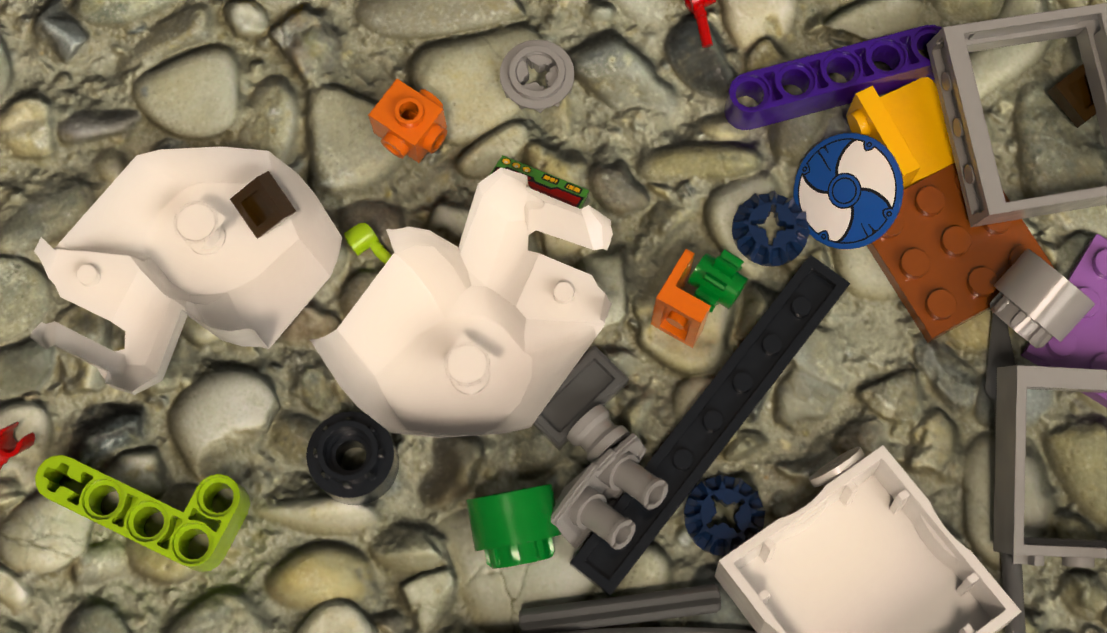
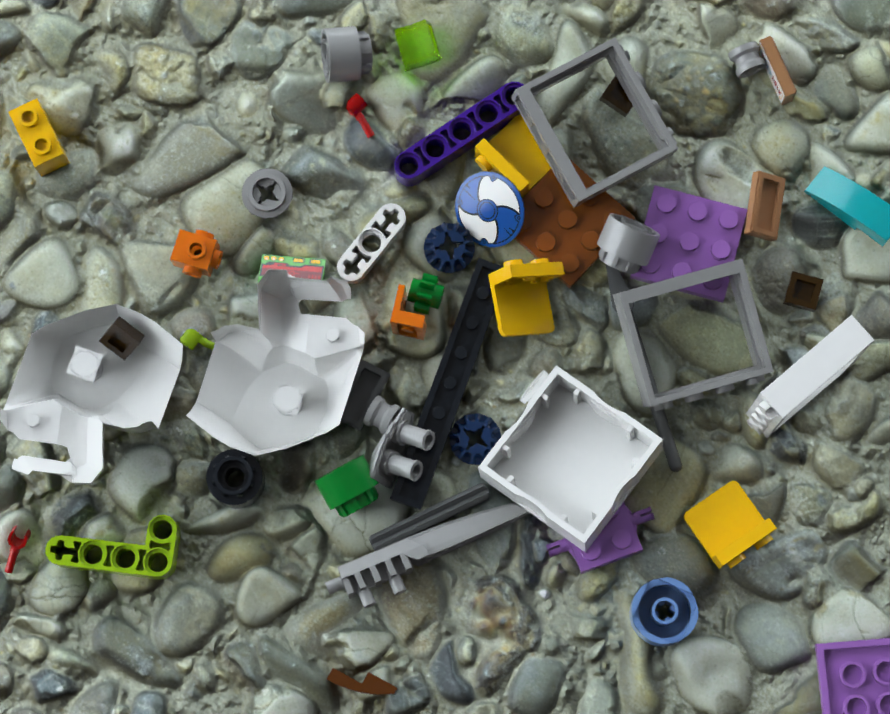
camera: 15 degrees left, 5 degrees up
none -> white beam [337,203,406,284]
none -> yellow bracket [488,258,565,337]

